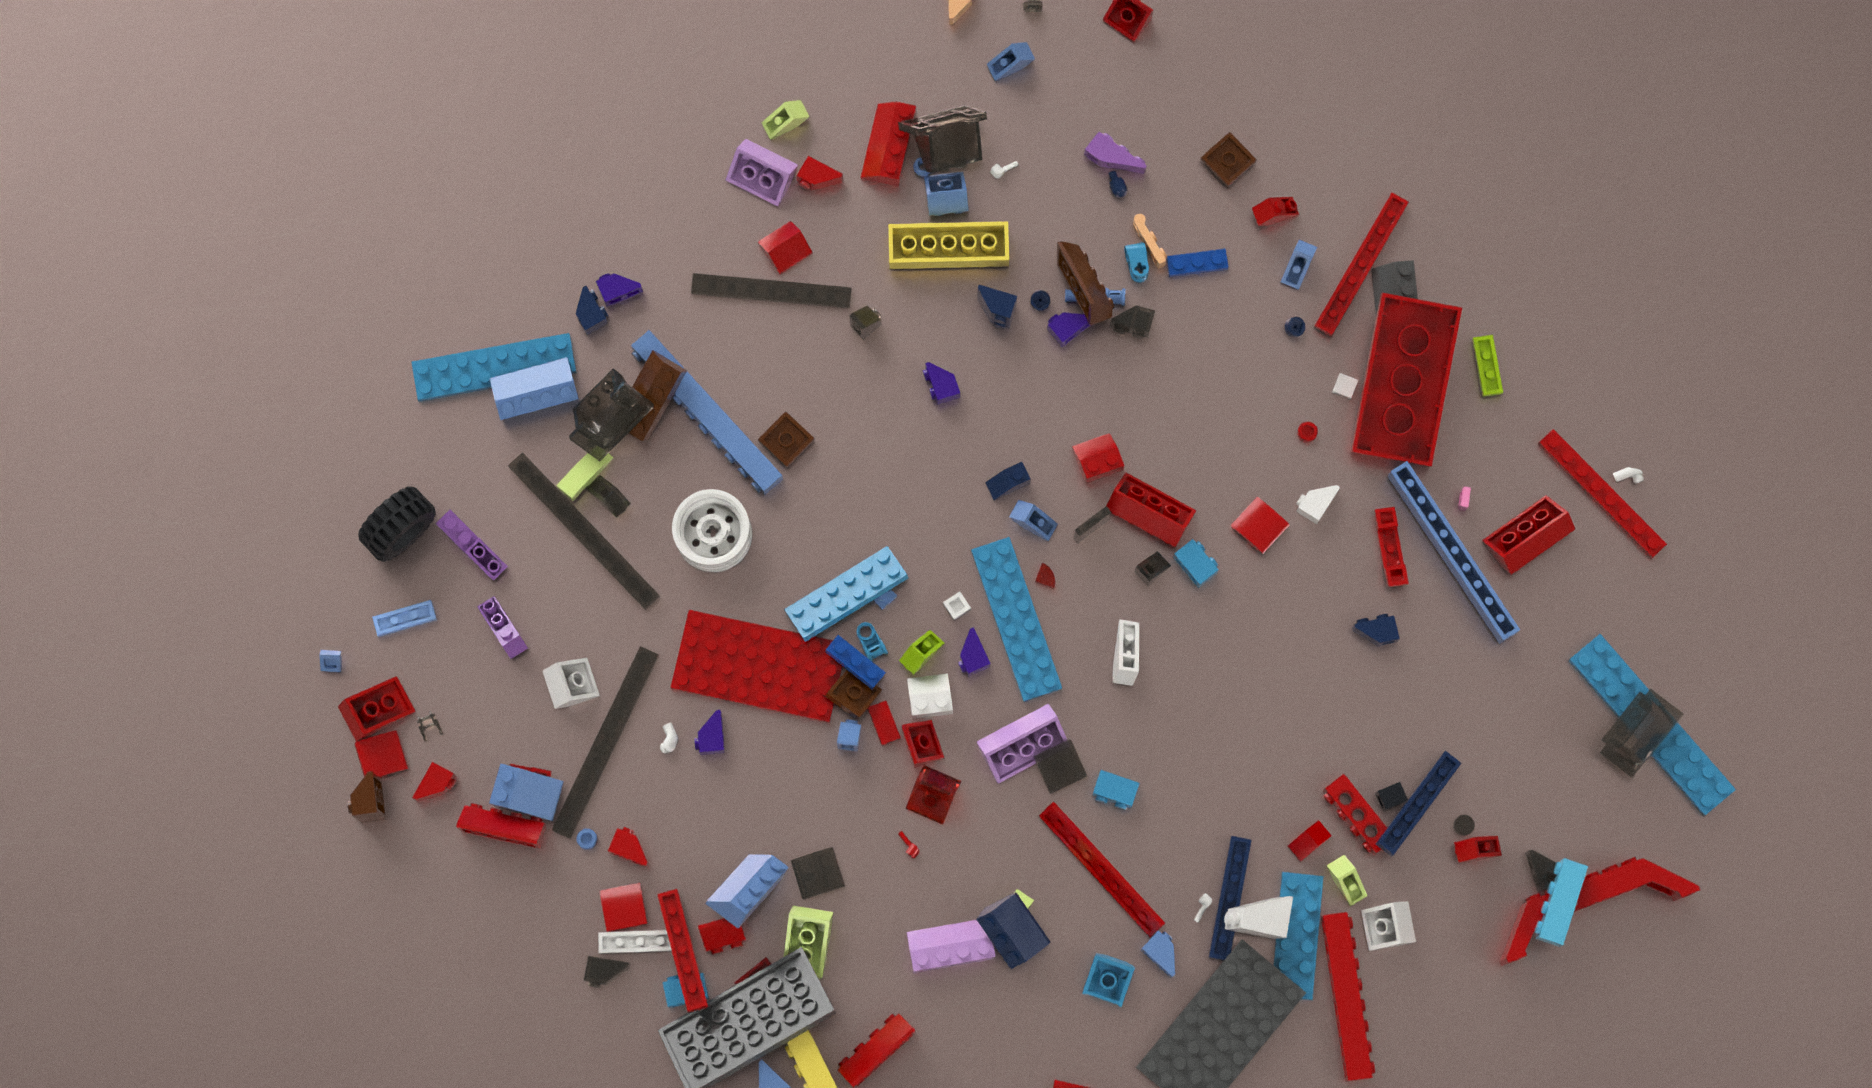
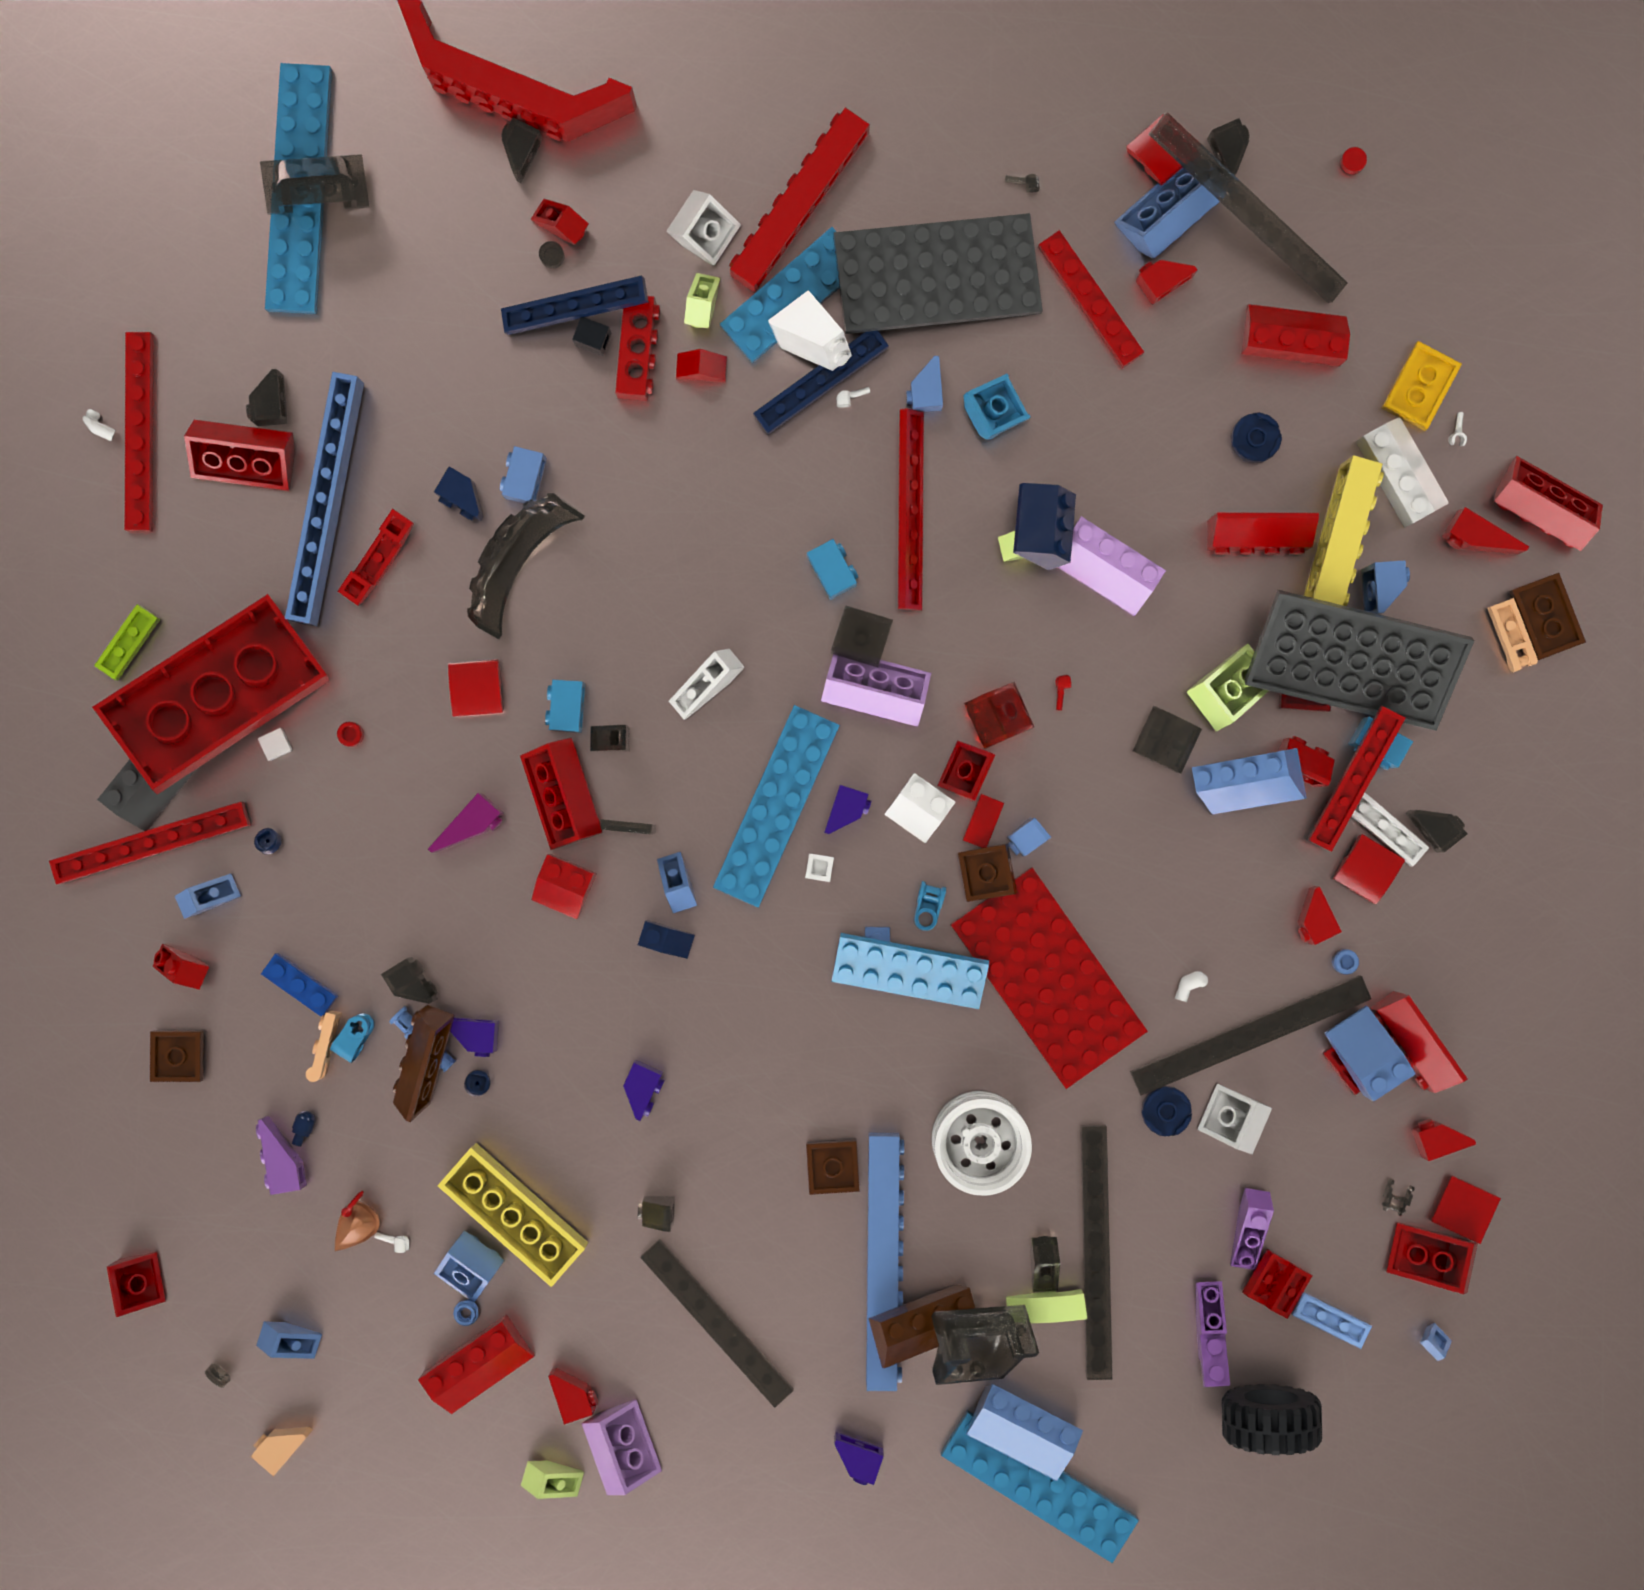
camera: 135 degrees left, 10 degrees up
reddish brown slope [347,771,386,823] -> none
dark blue slope [575,286,608,335] -> none
dark purple slope [694,710,725,755] -> none
red slope [758,221,813,274] -> none
blue plate [825,635,886,690] -> none
clear smoke windscreen [898,105,987,173] -> none
lime slope [899,630,944,674] -> none
dark blue slope [977,285,1017,329] -> none
clear red tile [1035,563,1055,589] -> none
white slope [1296,485,1340,524] -> none
bright pink tile [1458,487,1471,511] -> none
medium azure brick [1535,858,1588,947] -> none
none -> clear smoke slope [246,369,287,426]
none -> nougat piece [335,1190,381,1251]
none -> magenta slope [428,793,504,853]
none -> clear smoke windscreen [467,493,585,639]
none -> medium blue brick [500,446,547,506]
none -> dark blue tile [1141,1086,1192,1137]
none -> red slope [1242,1249,1313,1319]

